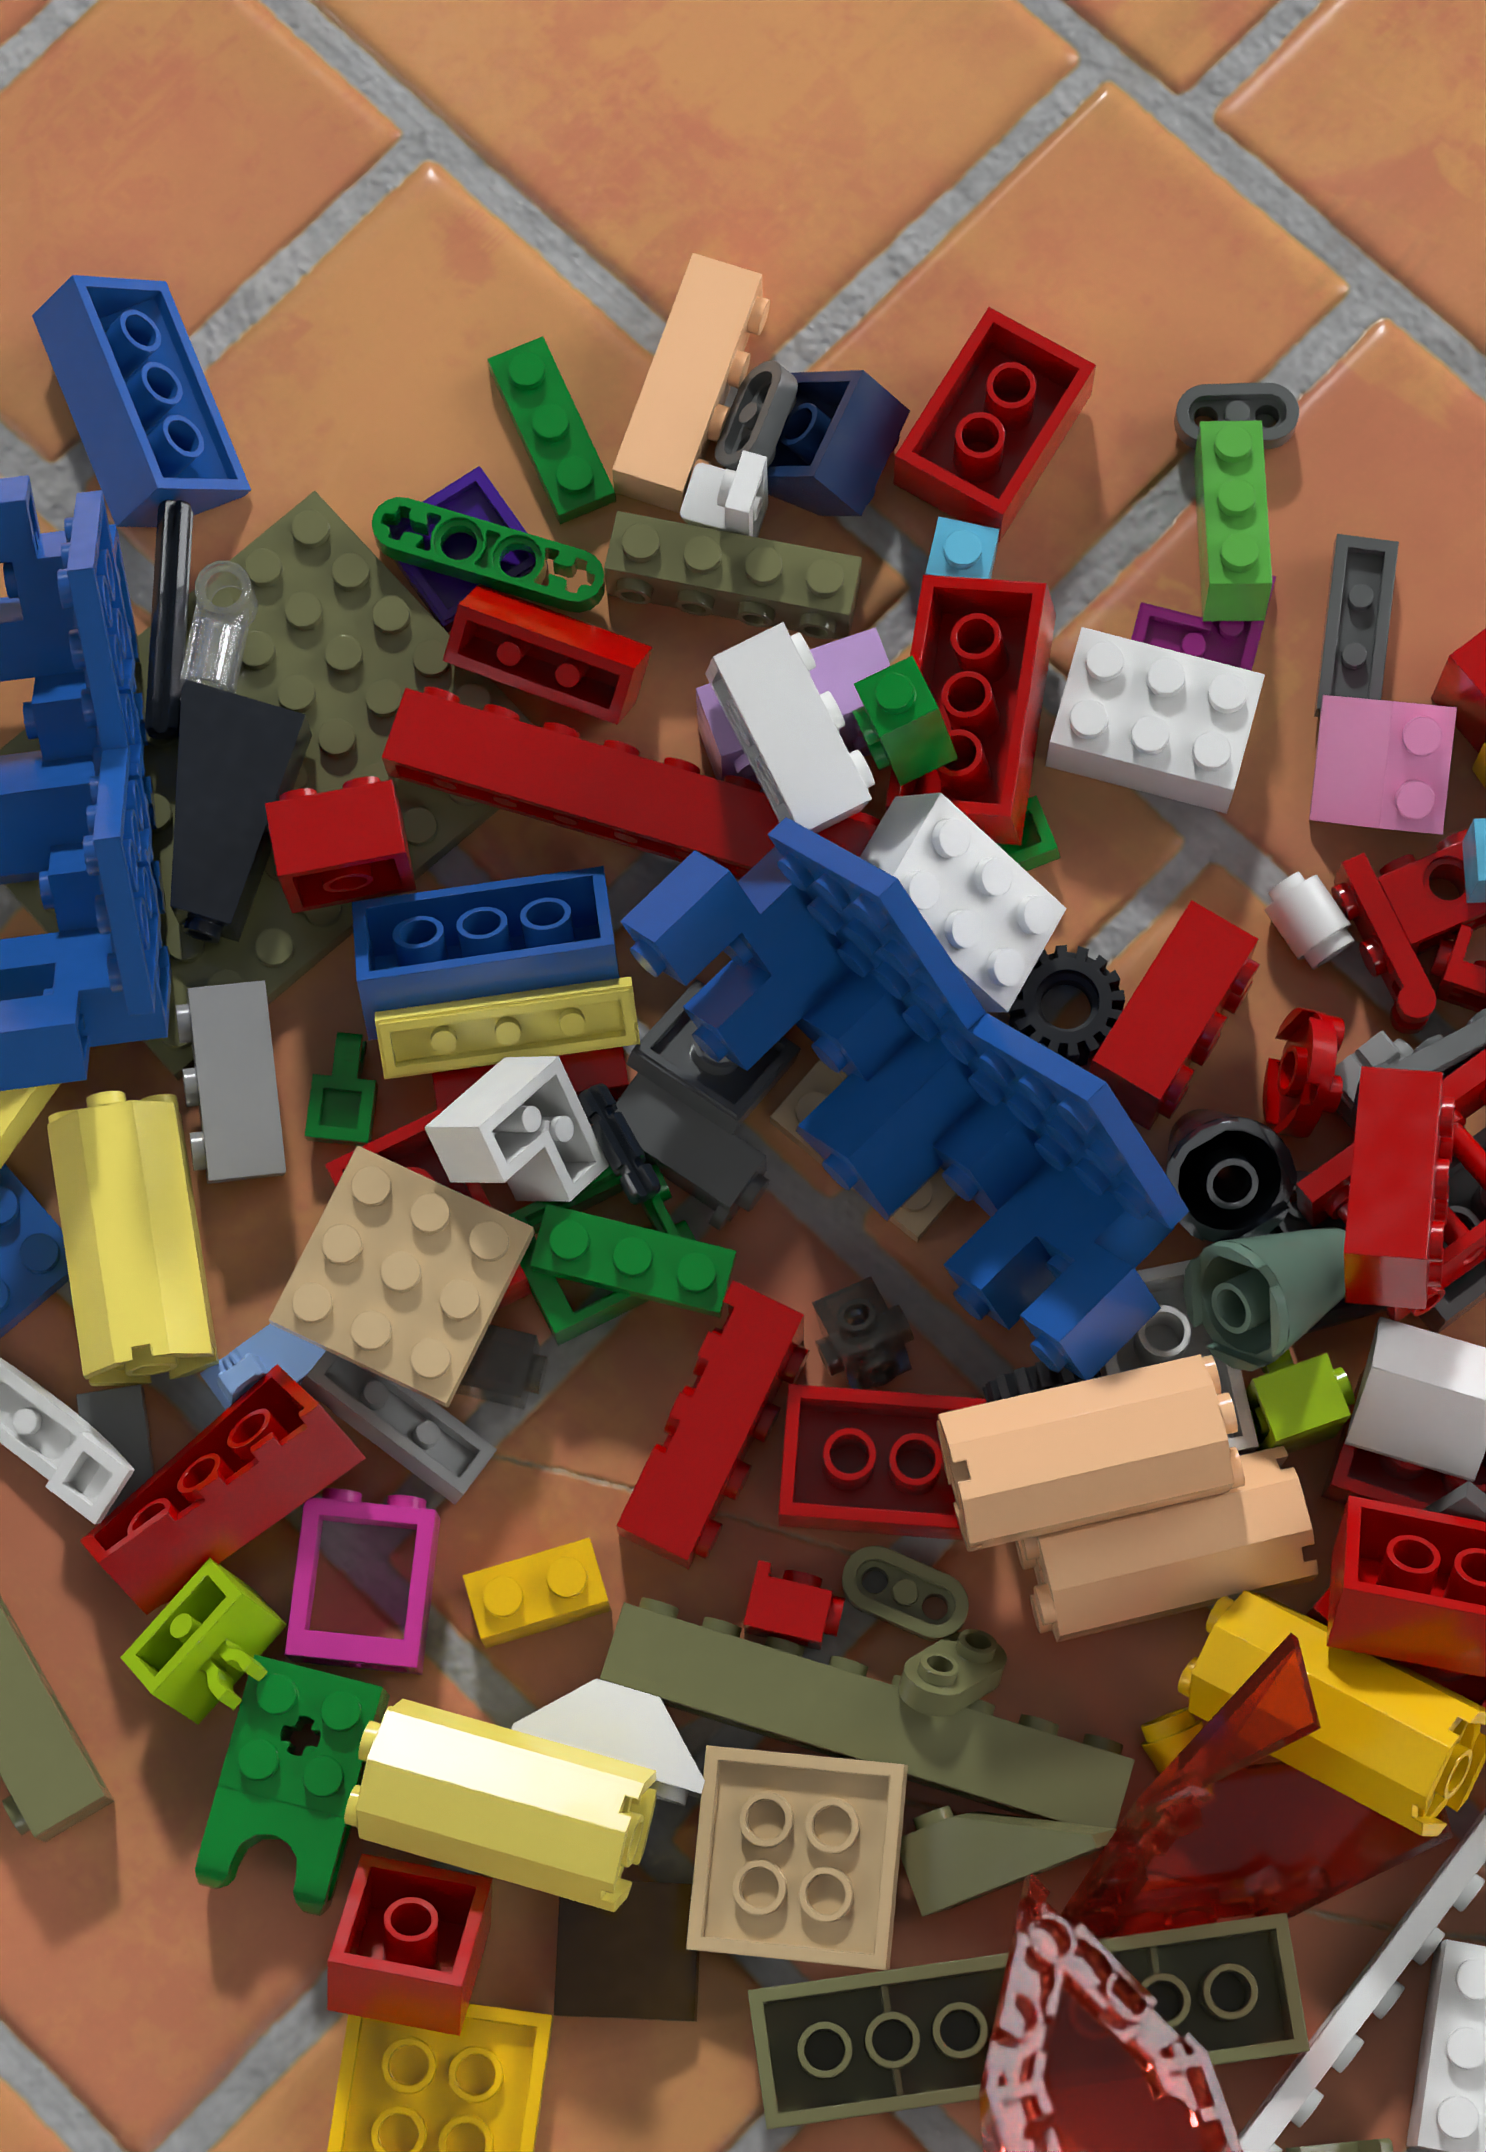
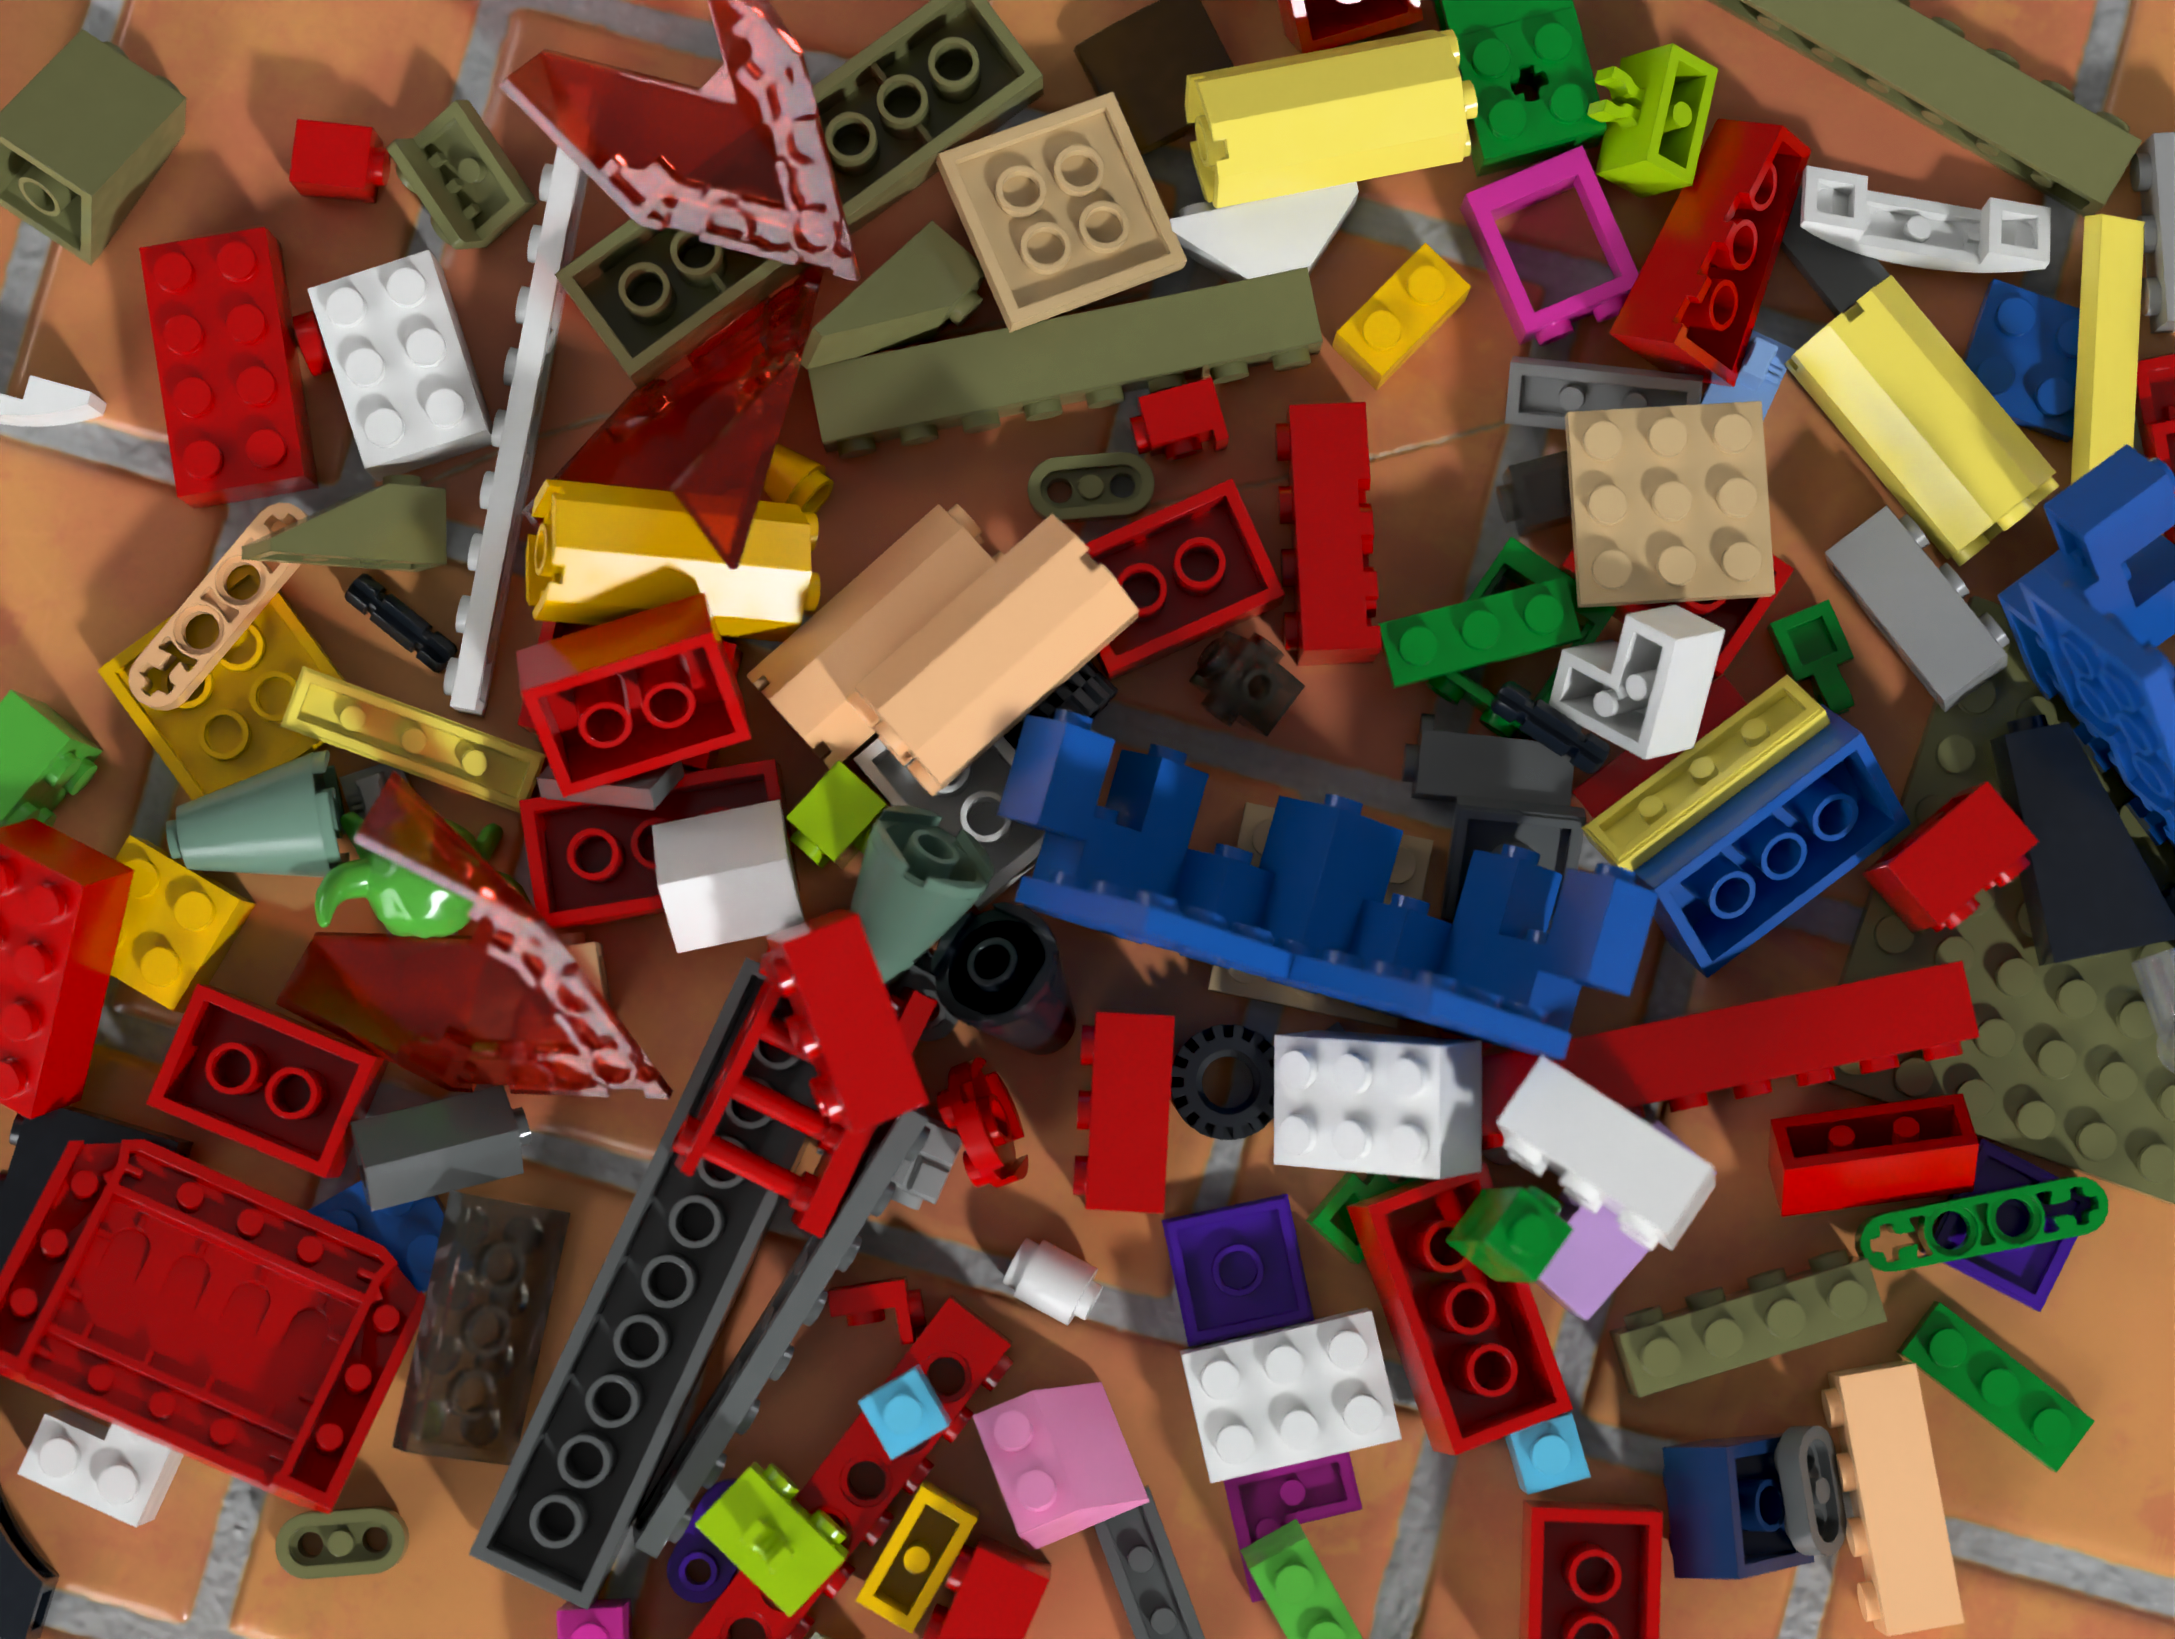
camera: 150 degrees right, 10 degrees up
white slope [680,450,768,537] -> none
olive plate [898,1629,1007,1717] -> none
red plate [1331,853,1437,1035] -> none
none -> dark purple tile [1162,1193,1314,1347]

